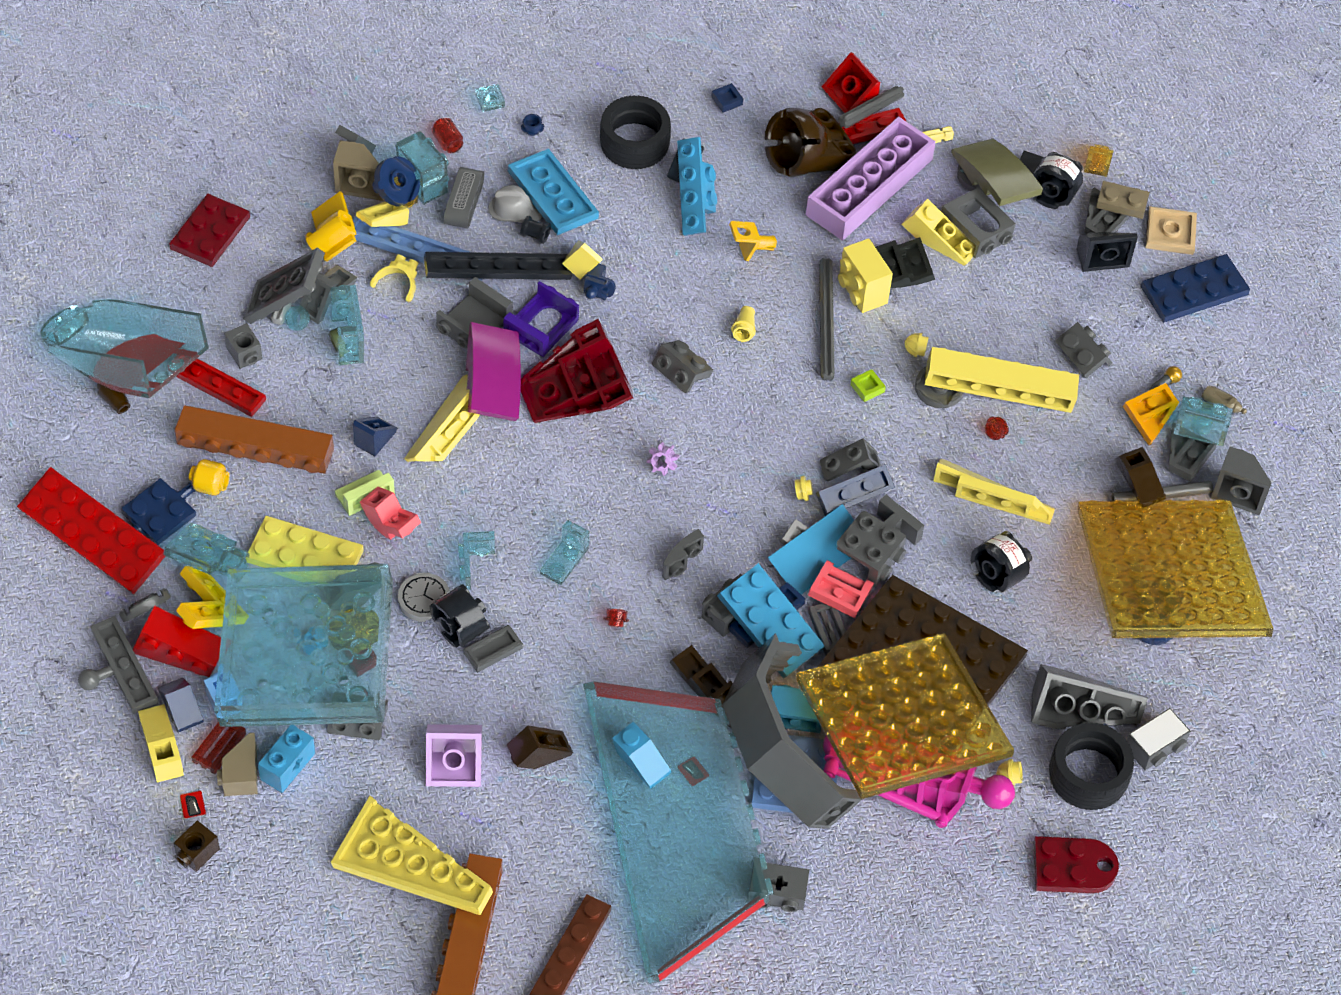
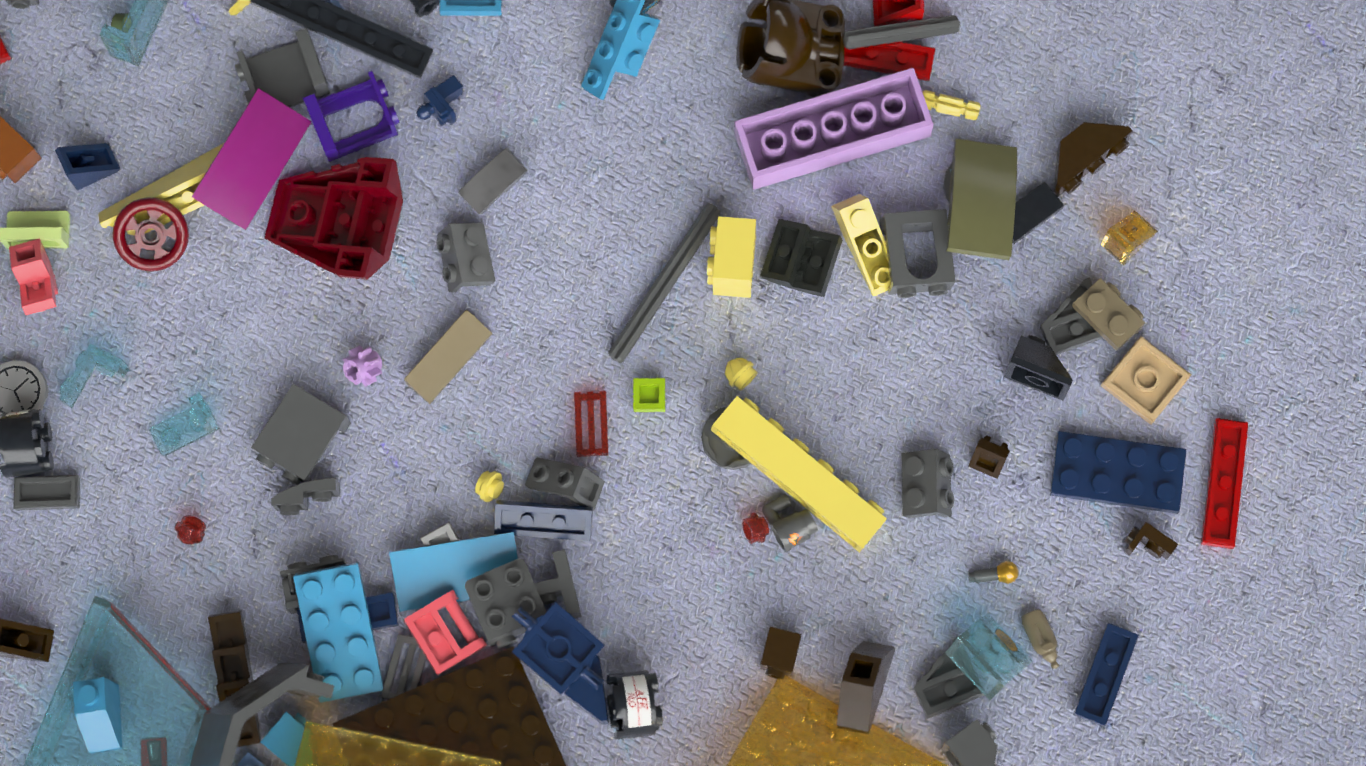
camera: 40 degrees right, 20 degrees up
light yellow slope [562,240,603,280] -> none
yellow bracket [729,221,777,261] -> none
light yellow cone [731,306,756,342] -> none
light yellow wedge [933,459,1055,525] -> none
black brick [1033,152,1083,209] -> none
dark grey piece [1111,481,1213,505] -> none
light orange wing [1123,383,1179,445] -> none
none -> dark red plate [112,197,189,271]
none -> dark grey panel [251,384,351,485]
none -> dark tan slope [404,309,492,404]
none -> flat silver slope [458,148,528,215]
none -> dark blue plate [512,602,605,695]
none -> dark blue slope [564,655,609,725]
none -> clear red tile [574,391,609,457]
none -> dark brown brick [760,626,802,680]
none -> dark grey piece [762,494,818,552]
none -> dark brown tile [968,435,1010,479]
none -> dark brown slope [1054,122,1133,197]
none -> dark blue plate [1073,623,1139,727]
none -> dark brown bracket [1124,522,1178,560]
none -> red tile [1201,418,1249,549]

